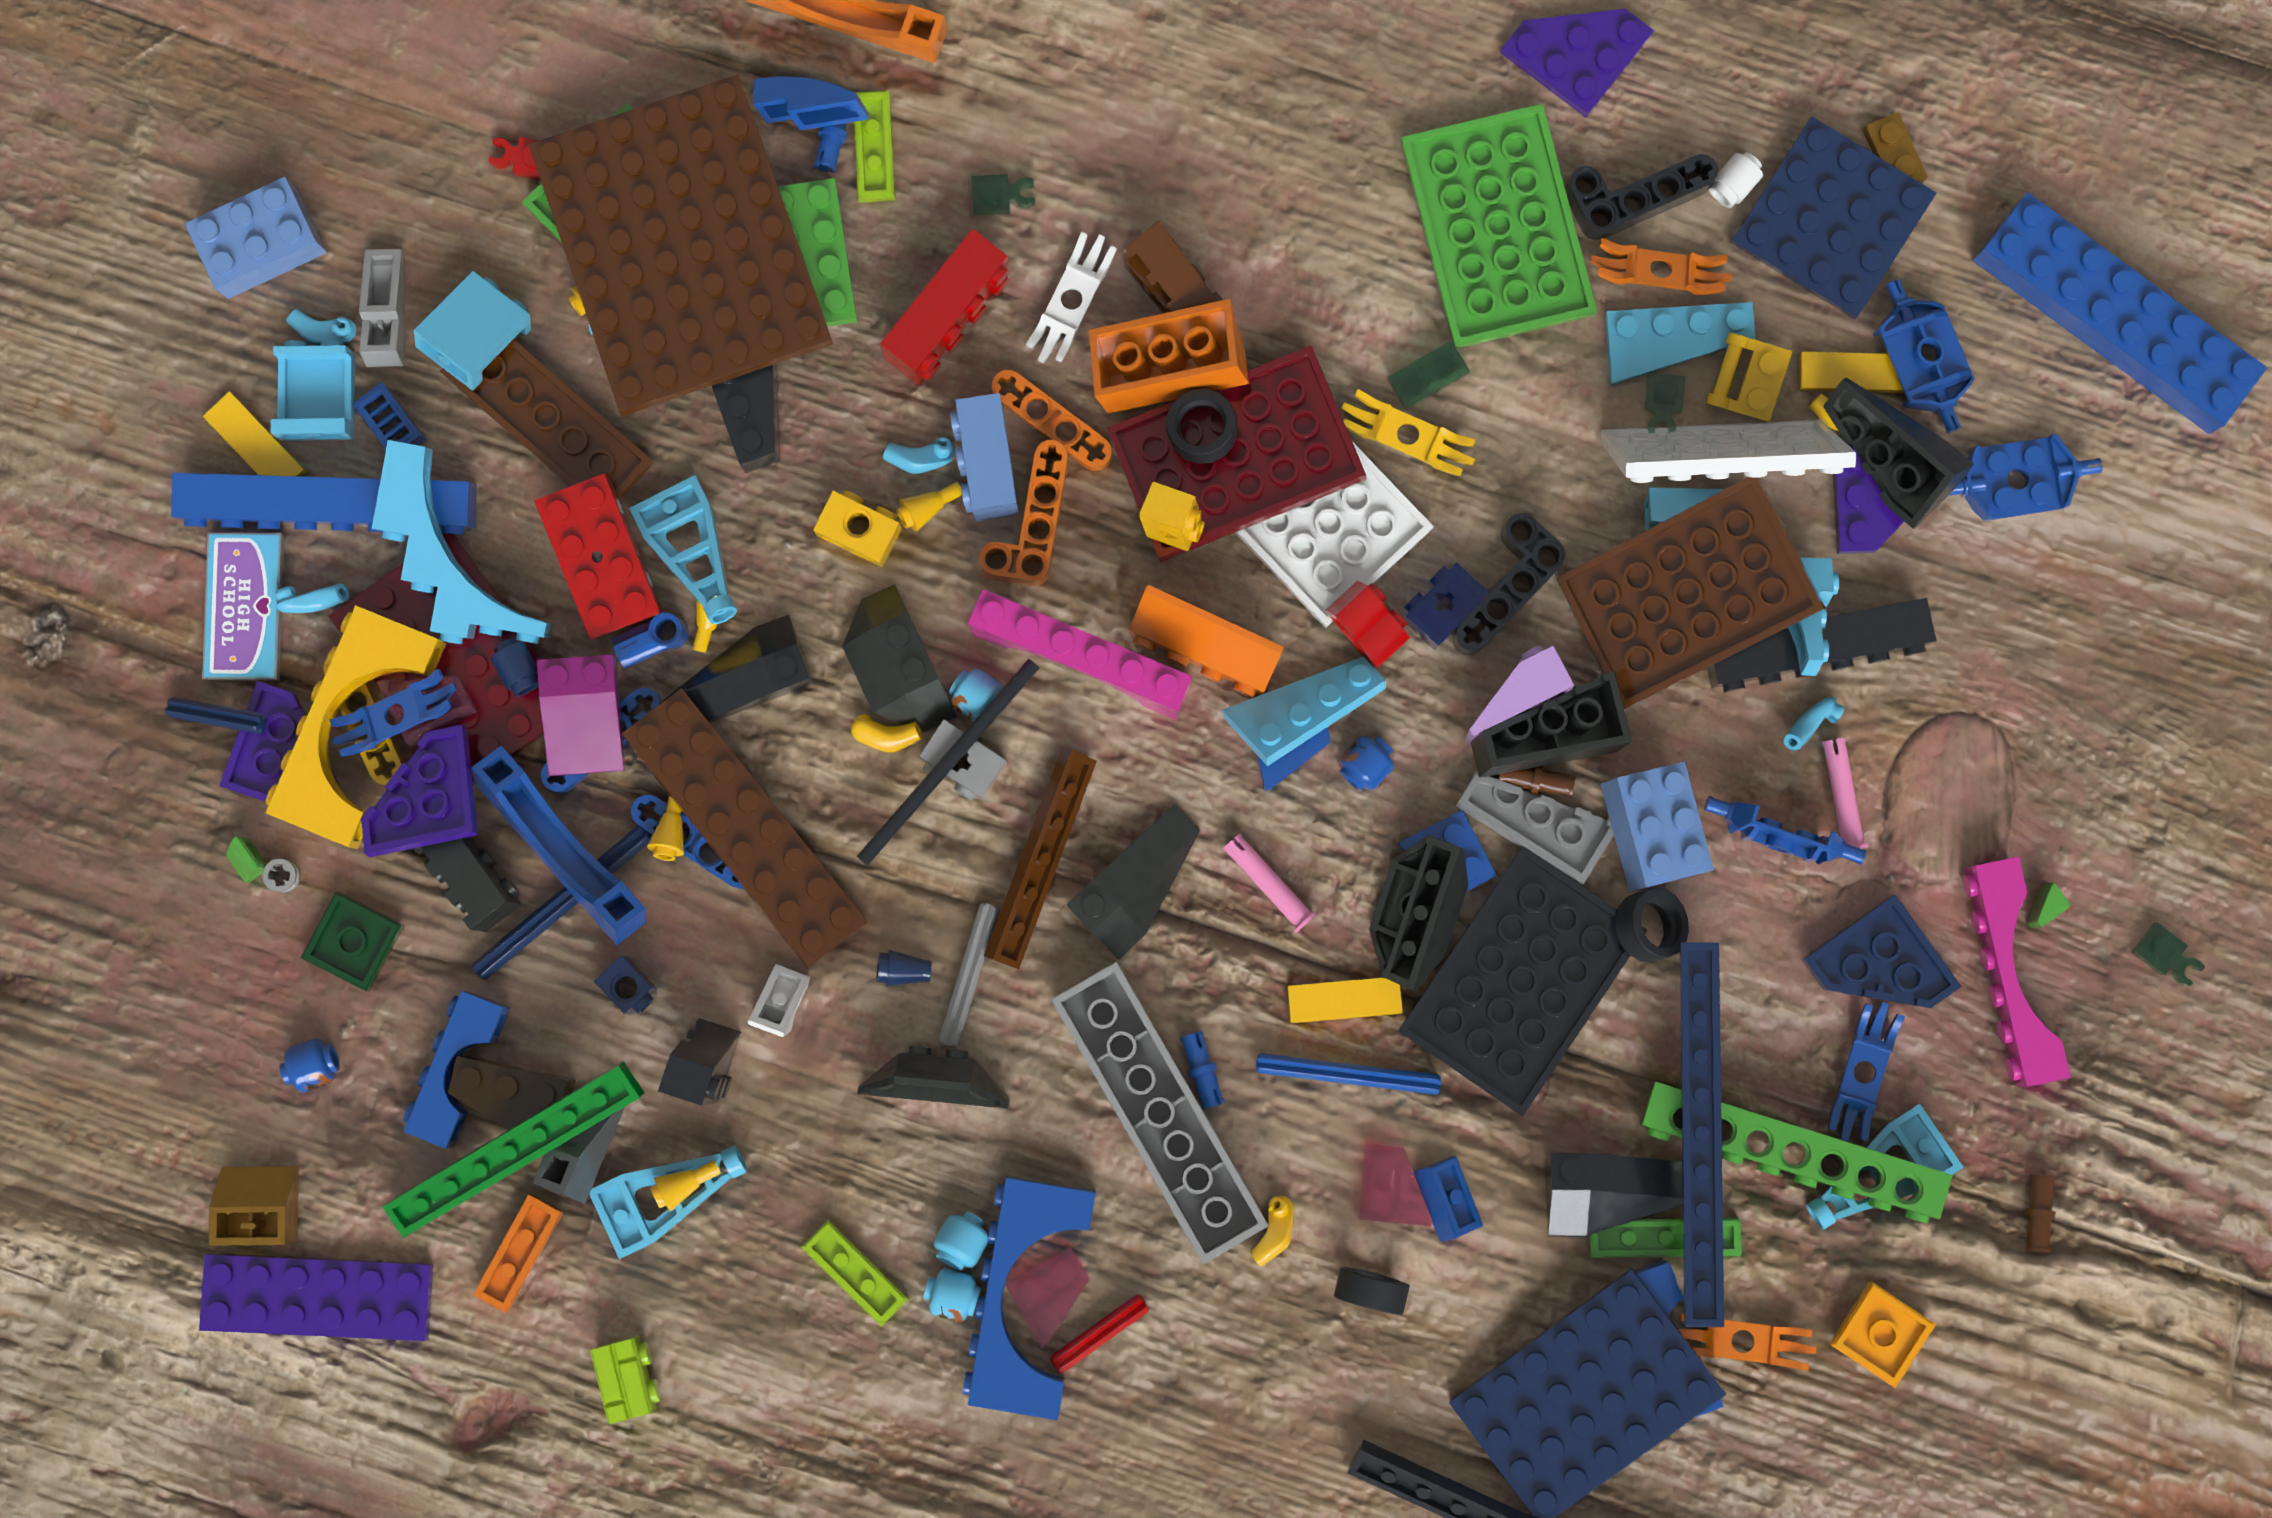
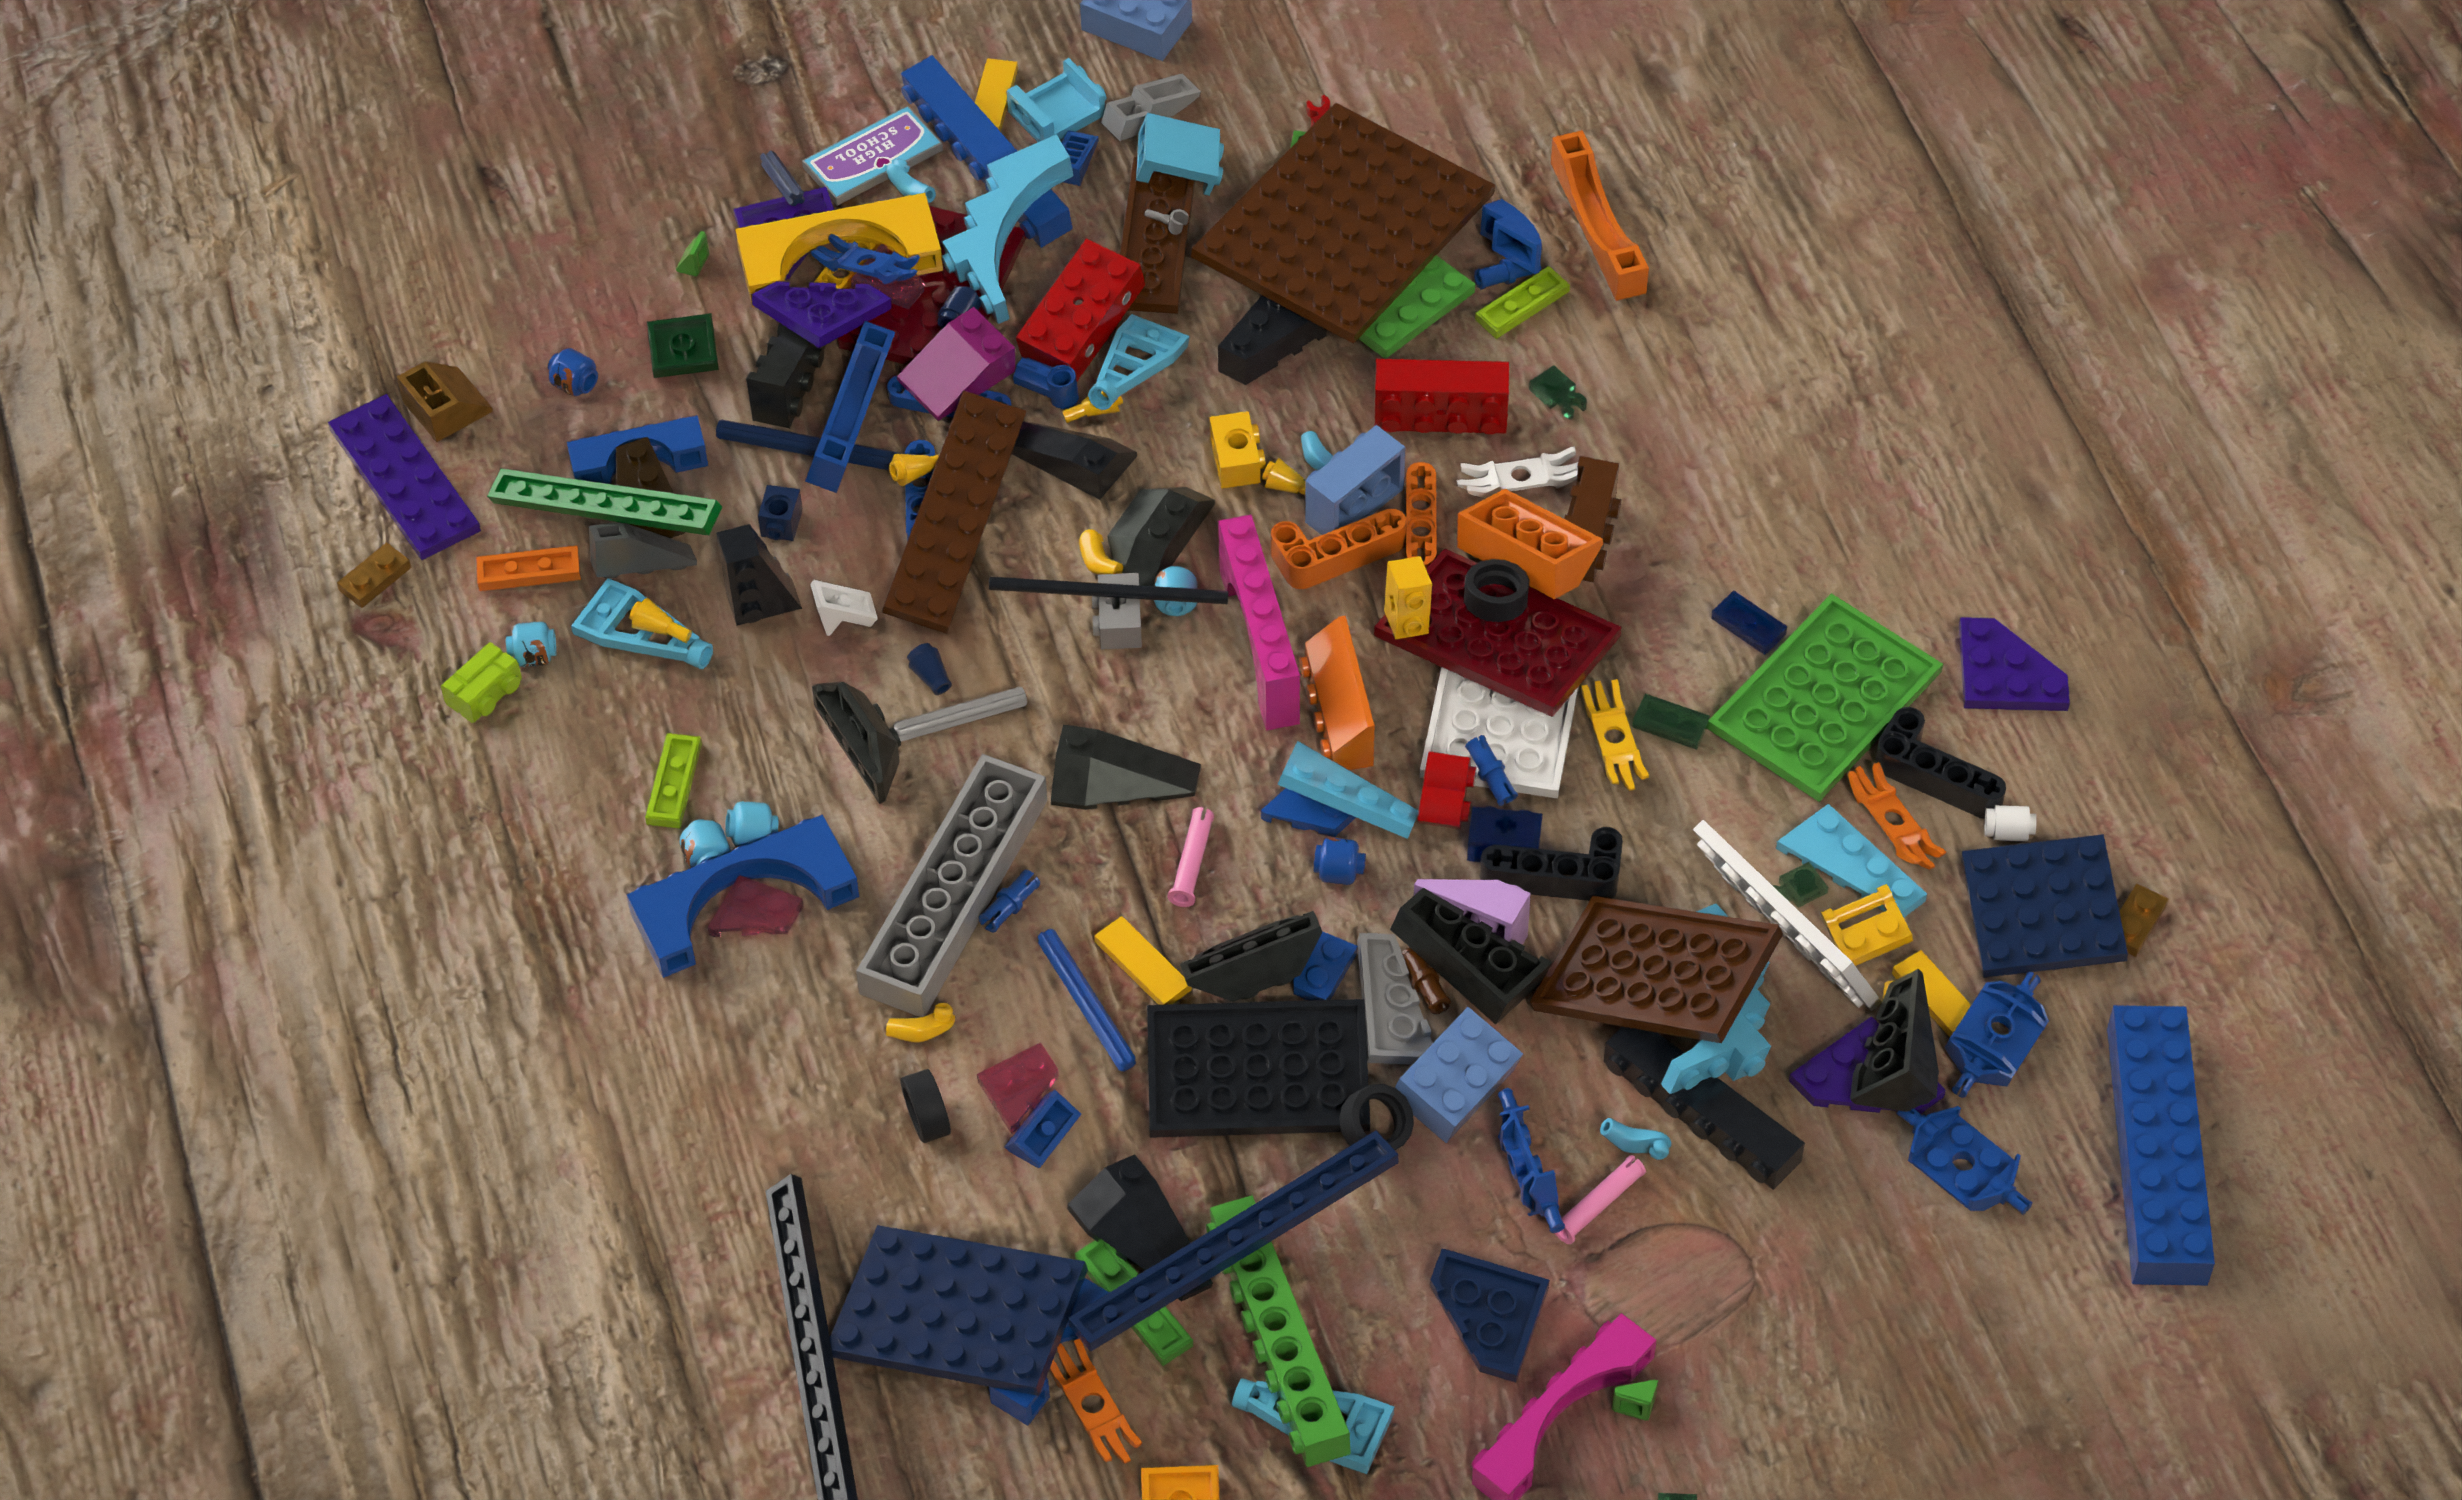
camera: 55 degrees right, 30 degrees down
light grey bush [262,859,301,893] -> none
medium azure arm [286,308,357,346] -> none
reddish brown plate [984,747,1097,969] -> none
red axle [1050,1294,1149,1374] -> none
blue piece [1828,1002,1905,1142] -> none
none -> pearl gold plate [337,542,412,608]
none -> medium azure head [506,622,557,667]
none -> light grey hand [1145,209,1189,235]
none -> blue pin [1465,735,1518,806]
none -> clear blue plate [1711,590,1788,655]

